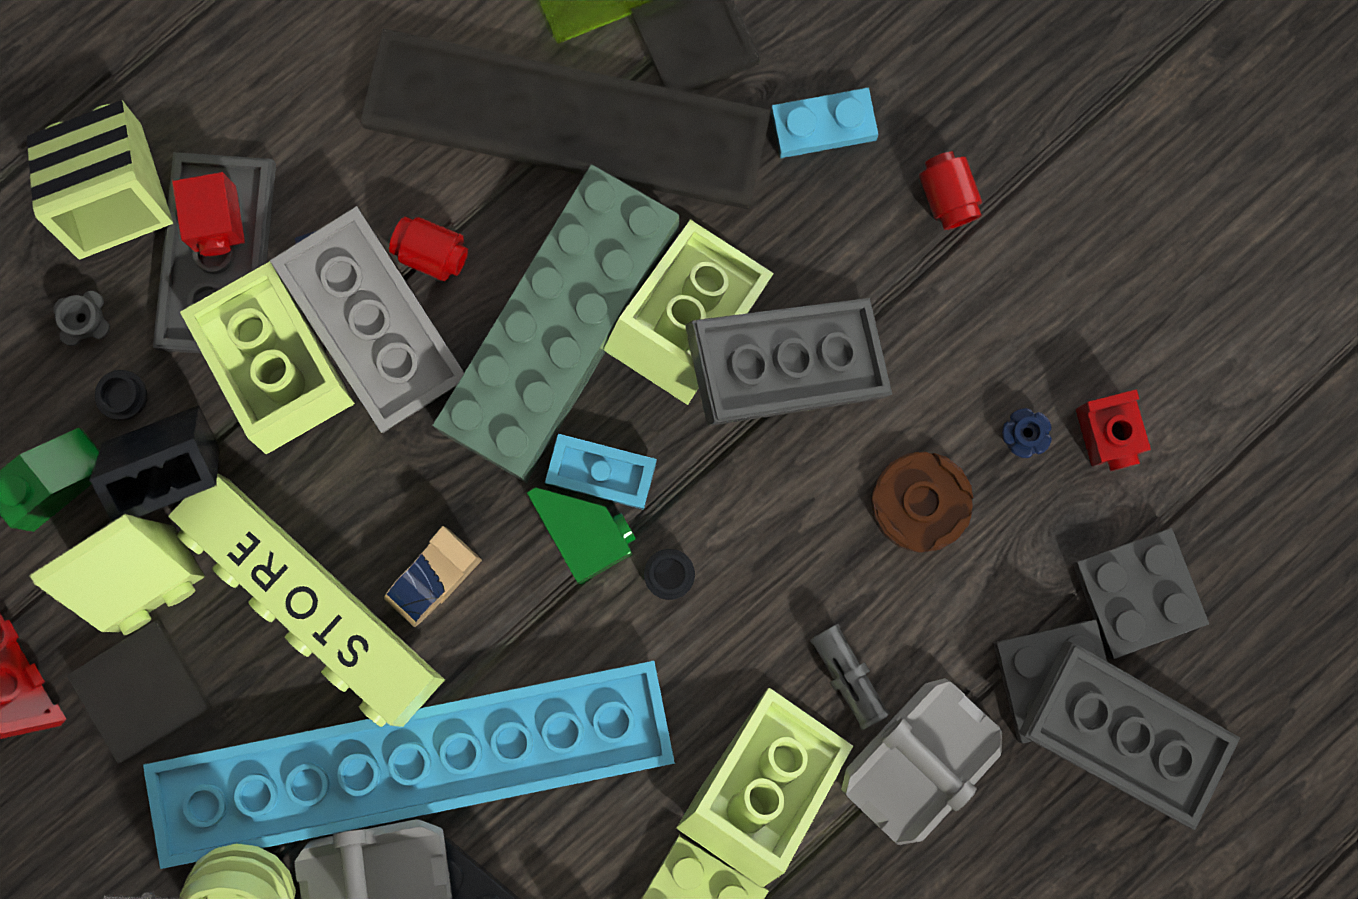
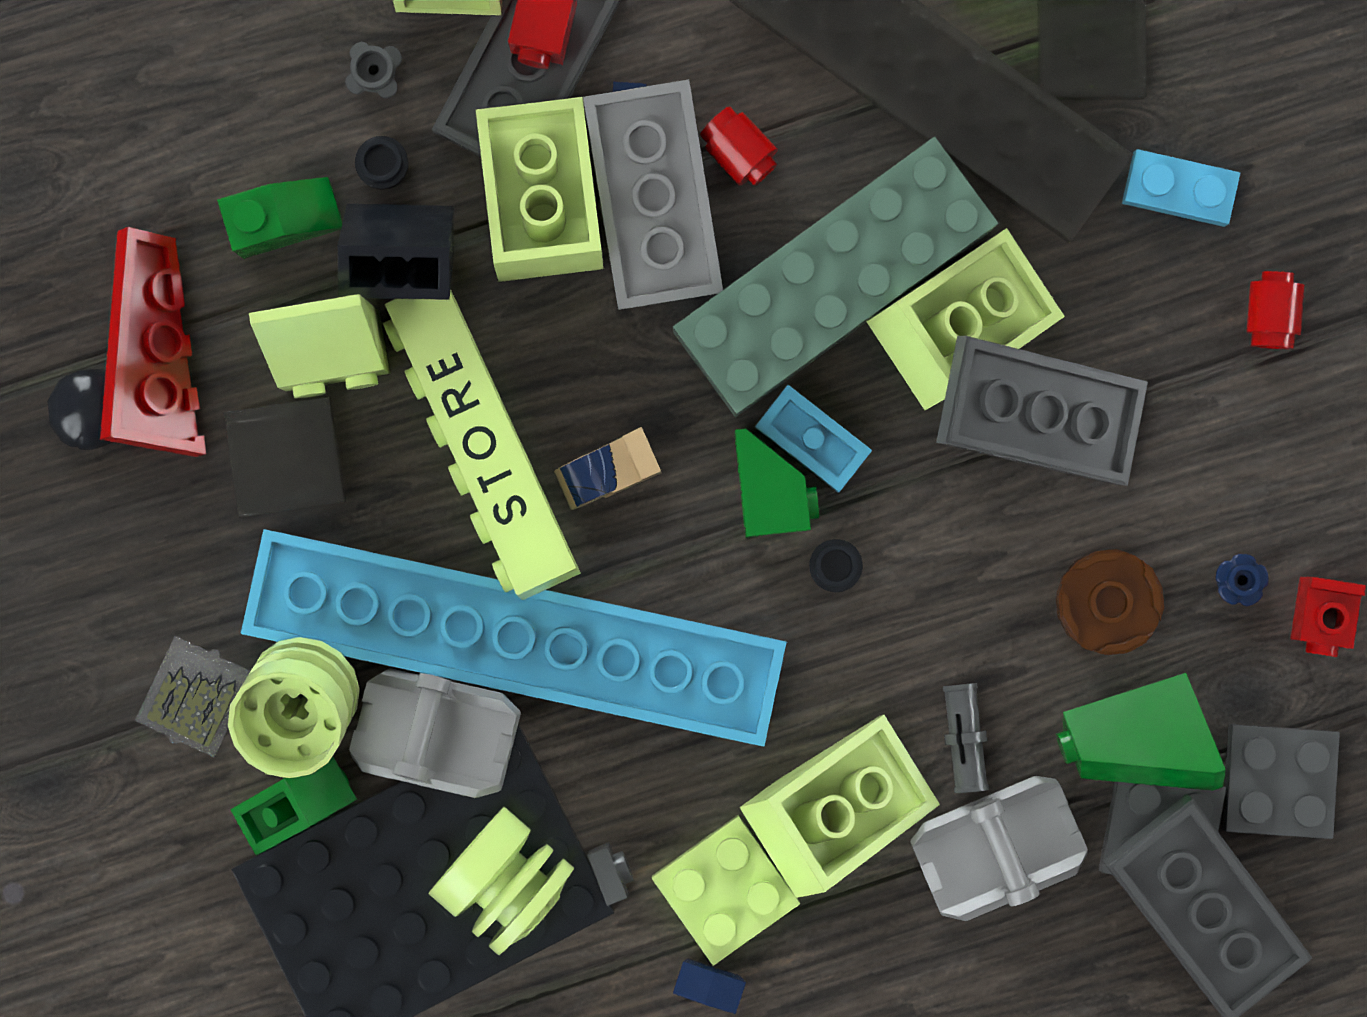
camera: 30 degrees right, 5 degrees up
none -> green slope [1056,673,1226,791]

